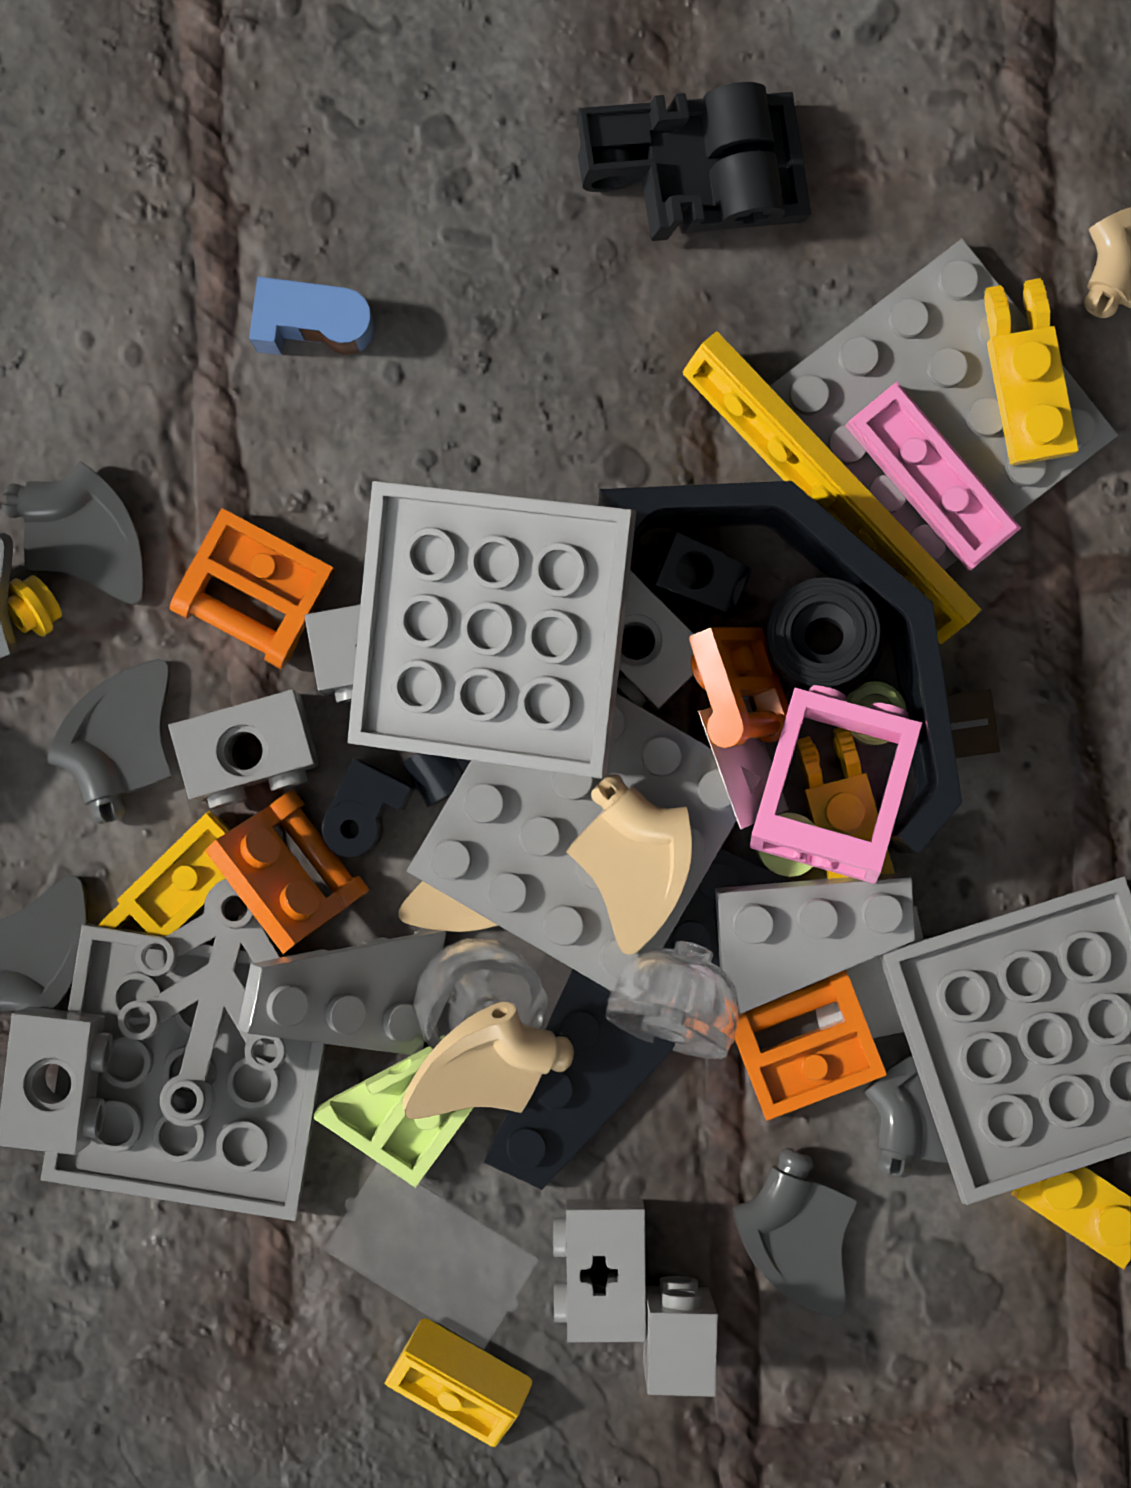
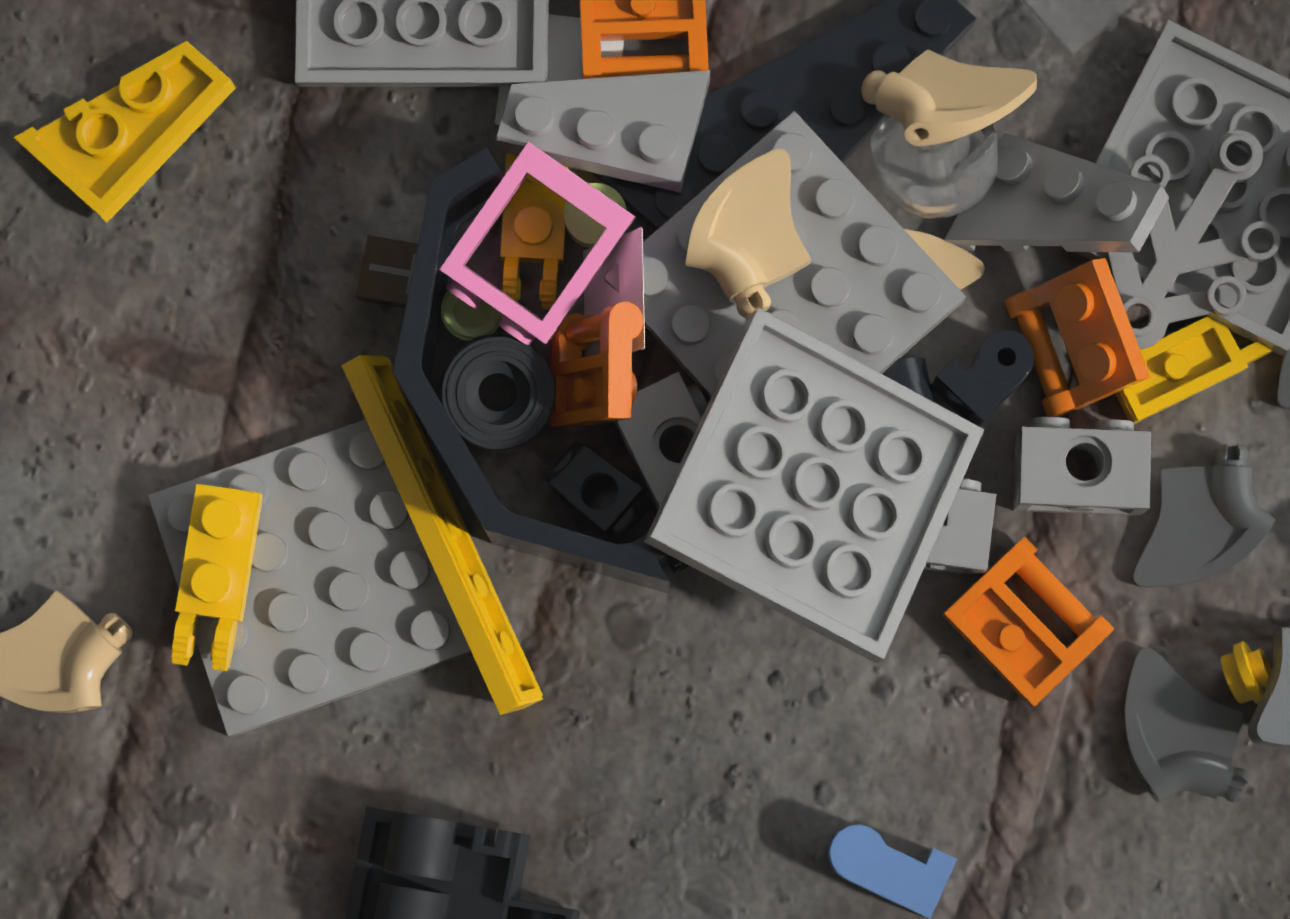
camera: 160 degrees left, 5 degrees down
yellowish green wing [314,1042,474,1188] -> none
clear cylinder [605,941,740,1059] -> none
bright pink tile [845,381,1021,572] -> none

